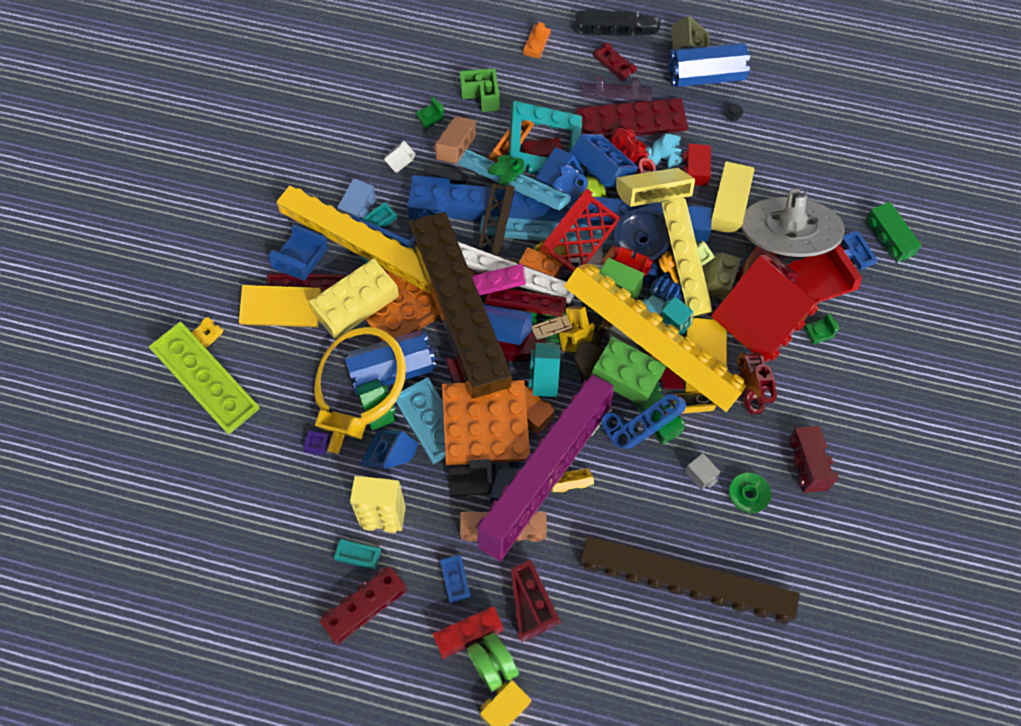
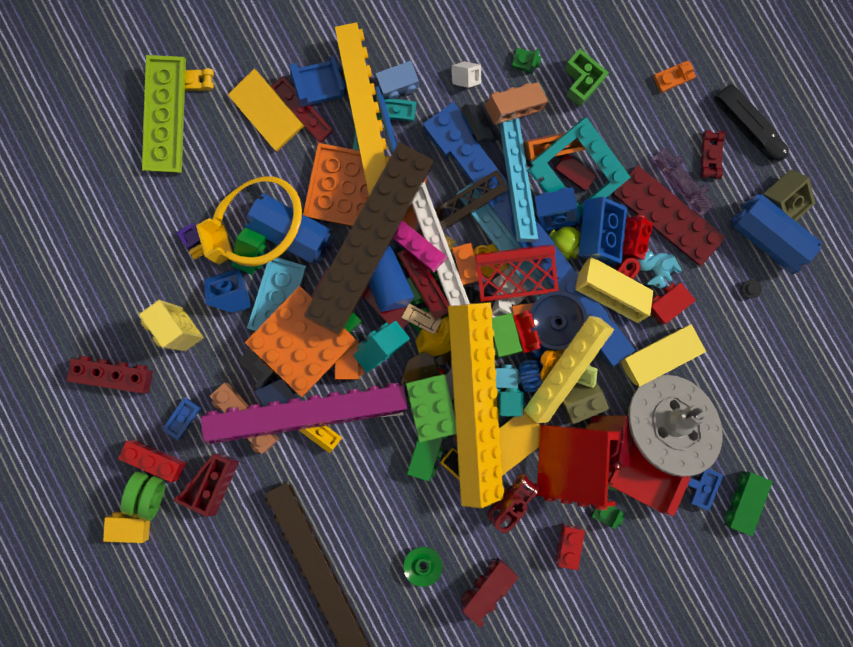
camera: 50 degrees right, 20 degrees up
light yellow brick [309,258,399,340] -> none
teal tile [334,539,381,571] -> none
green plate [488,155,525,185] -> none
blue plate [552,166,588,204] -> none
blue beam [602,394,686,449] -> none
light grey brick [685,453,720,490] -> none
none -> red brick [555,524,585,570]

